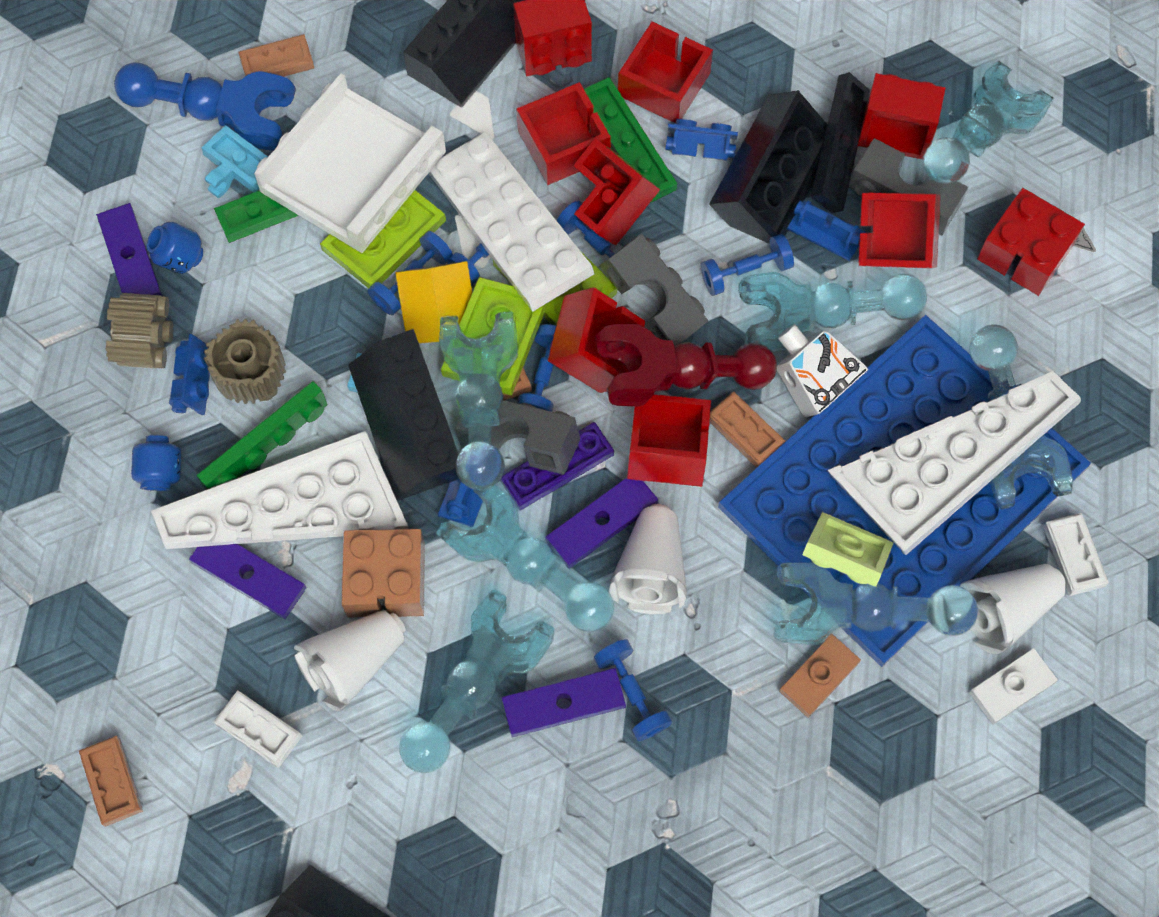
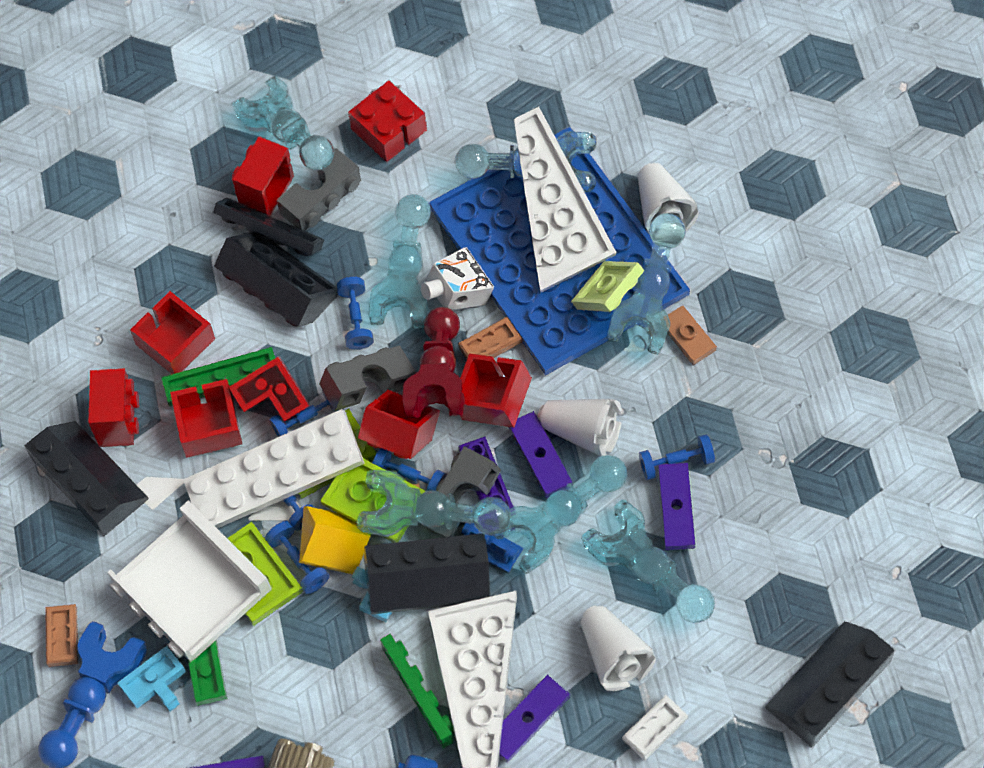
camera: 75 degrees left, 5 degrees down
blue head [147,222,203,274] -> none
blue hinge [169,334,210,415] -> none
dark tan brick [204,319,286,404] -> none
nougat piece [342,529,425,618] -> none
blue hinge [665,119,738,161] -> none
blue hinge [787,201,866,261] -> none
red piece [859,193,941,268] -> none
white plate [969,648,1058,725] -> none
white plate [1043,513,1109,596] -> none

